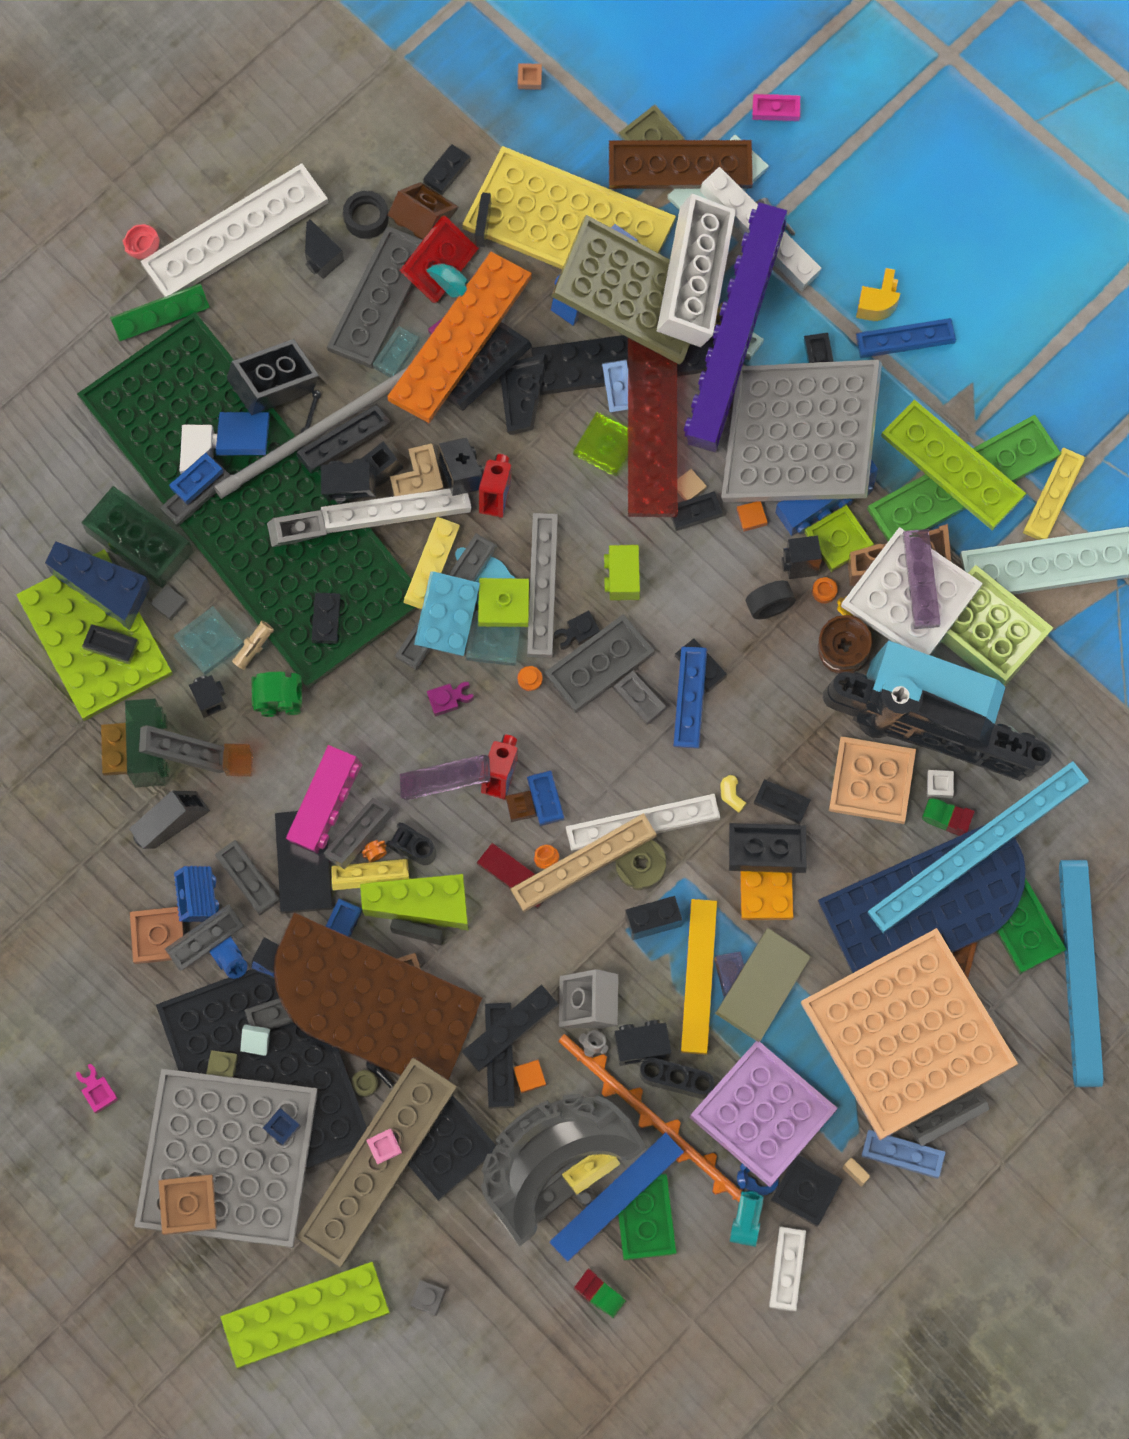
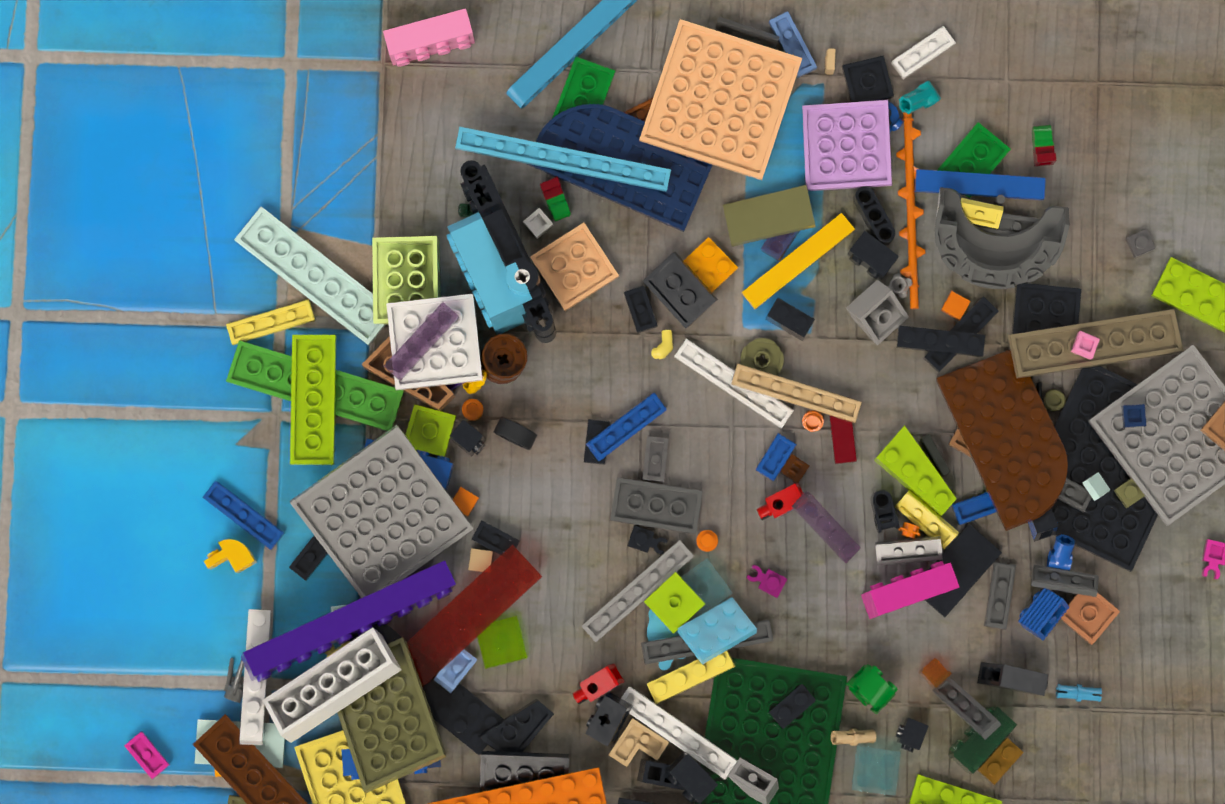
camera: 135 degrees left, 10 degrees up
lime brick [604,545,640,600] -> none
none -> dark azure pin [1056,684,1102,702]

